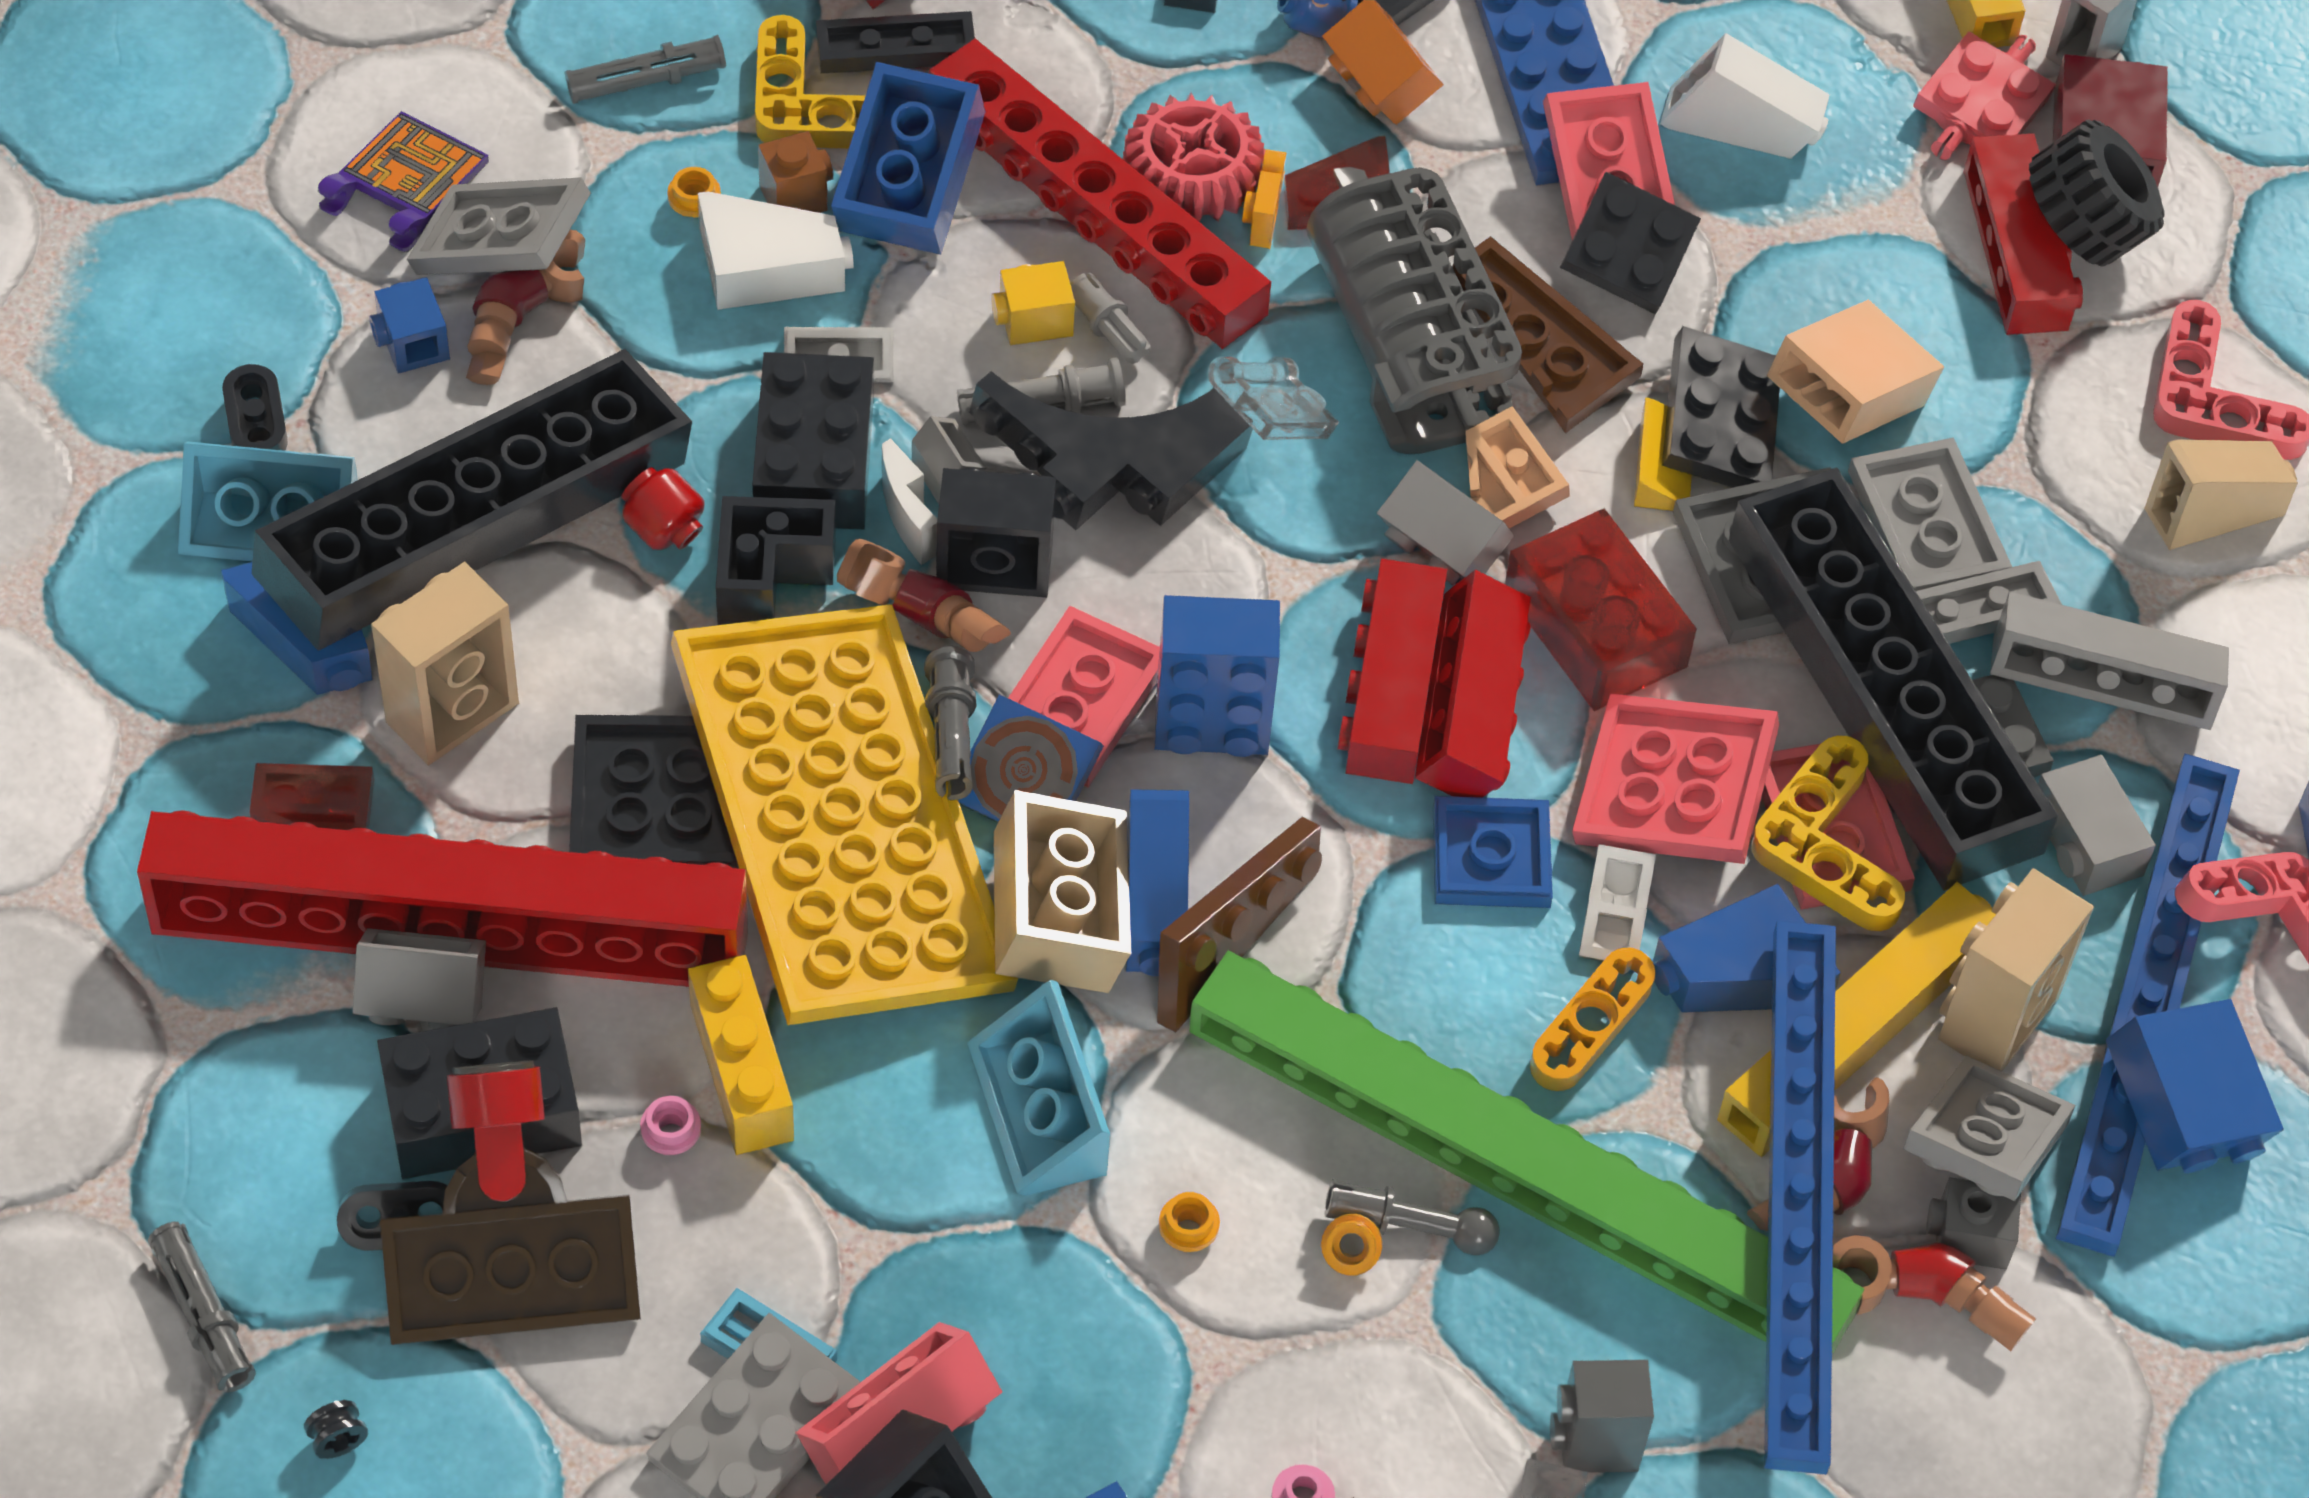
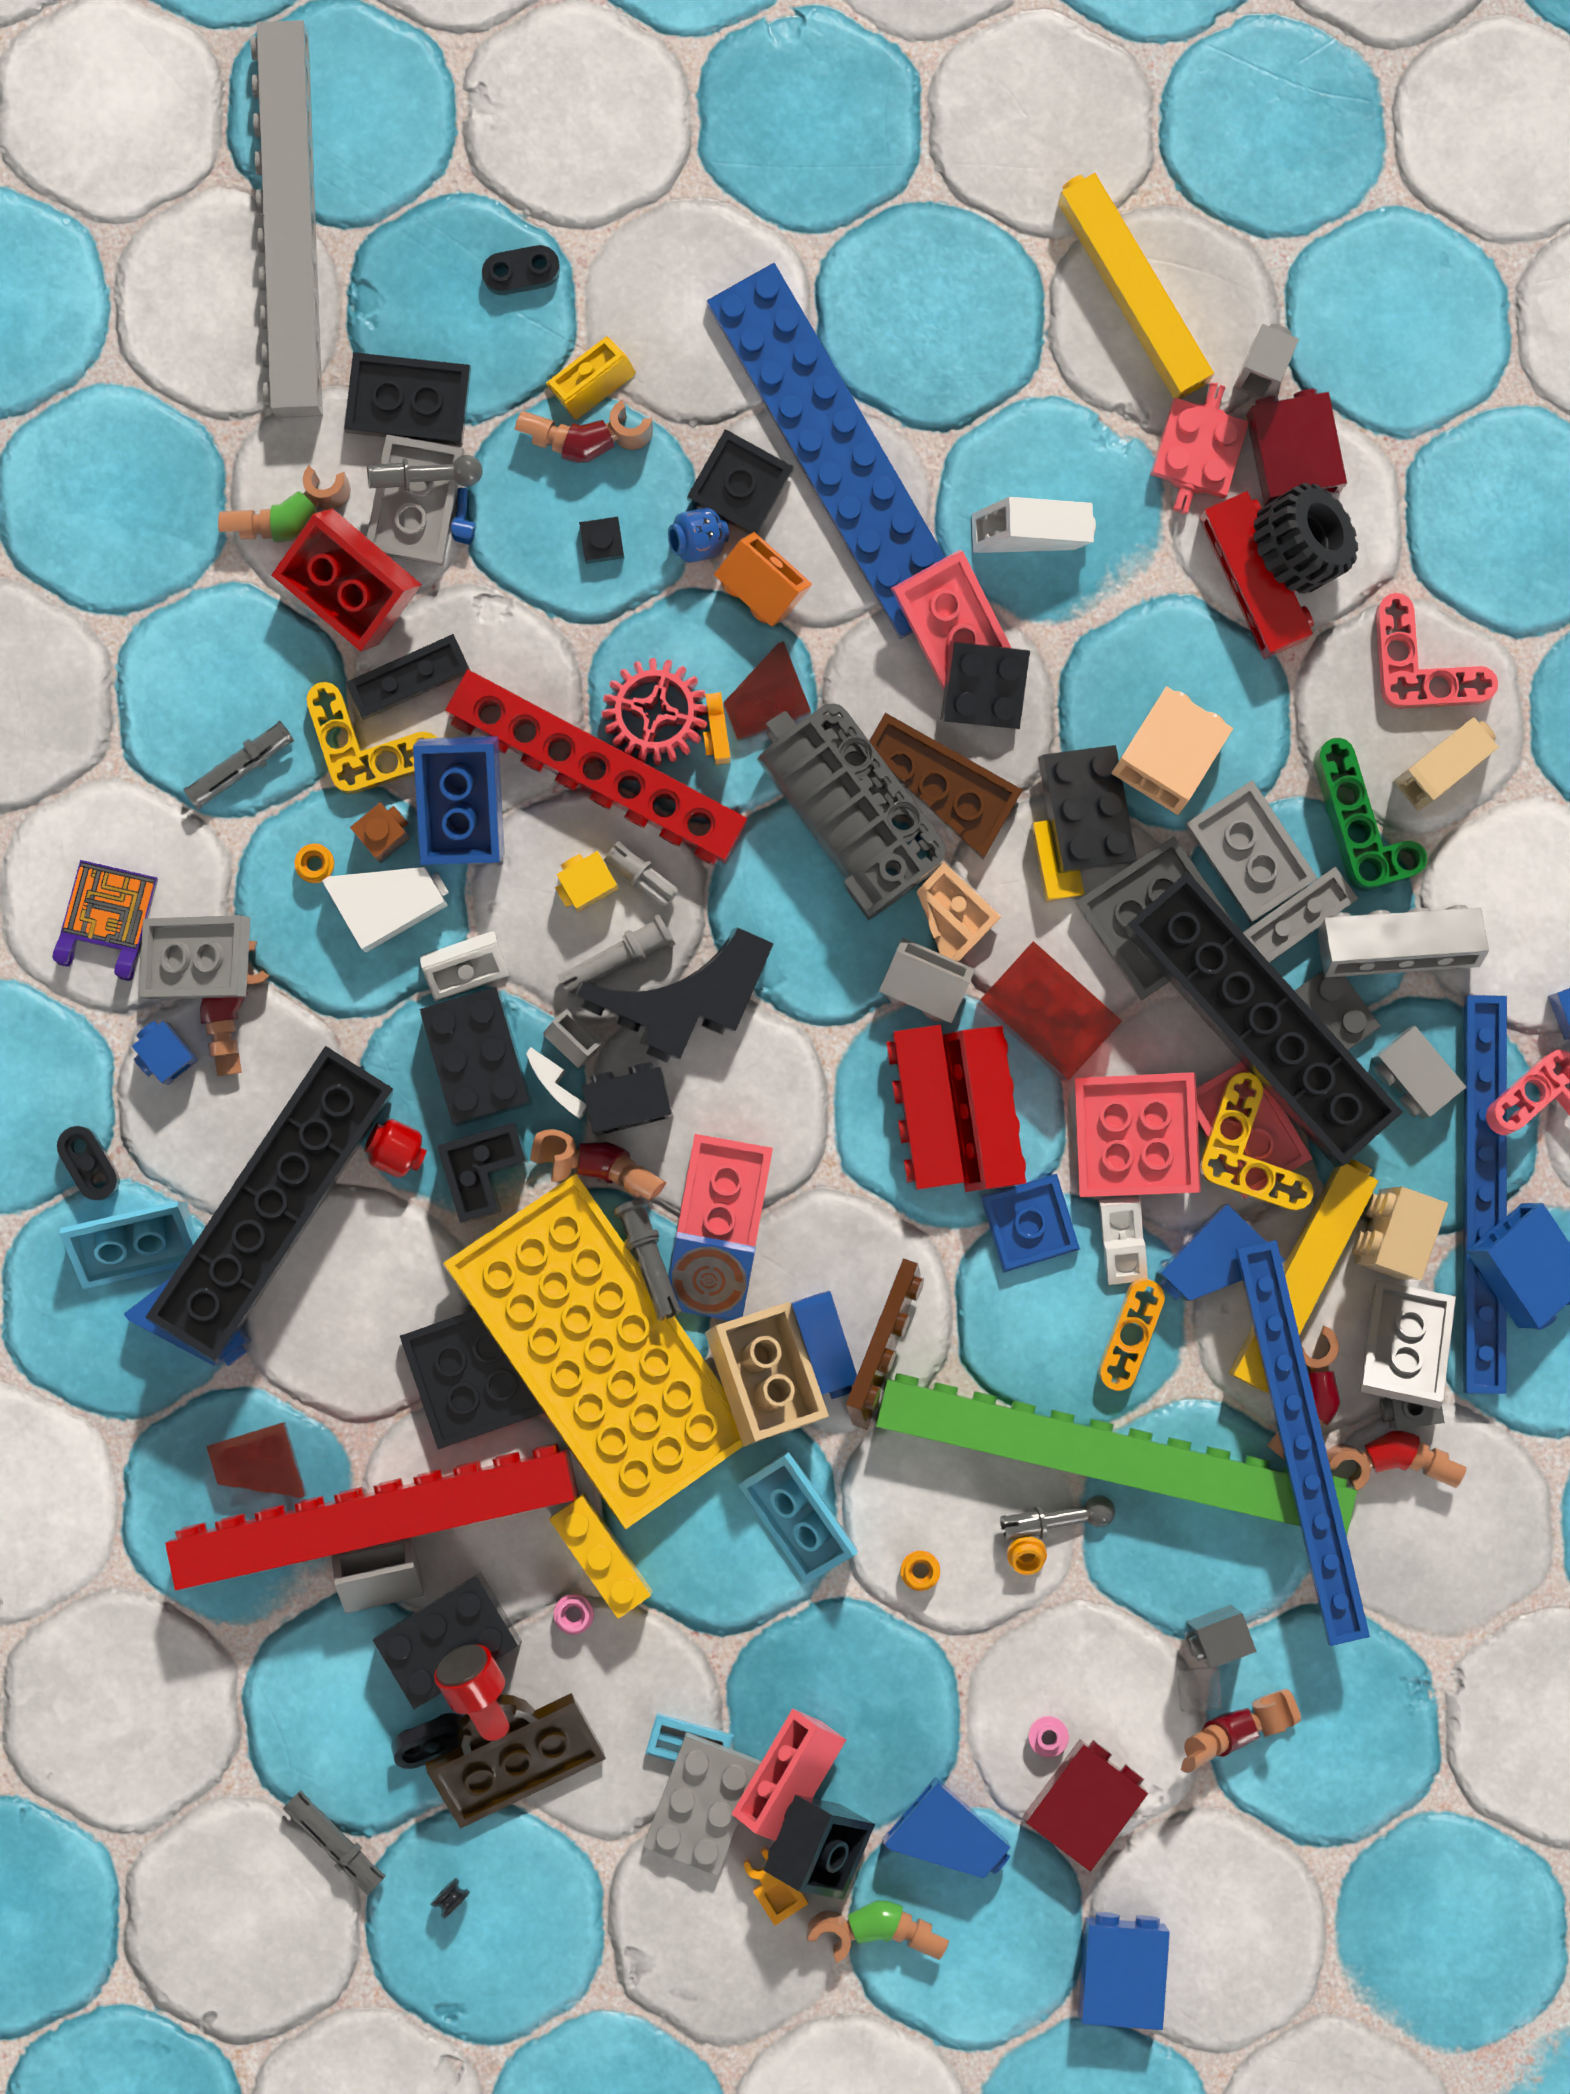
camera: 20 degrees left, 30 degrees up
tan brick [371,561,519,766] -> none
blue brick [1154,595,1280,757] -> none
clear plate [1208,357,1339,440] -> none
none -> green beam [1313,738,1427,891]

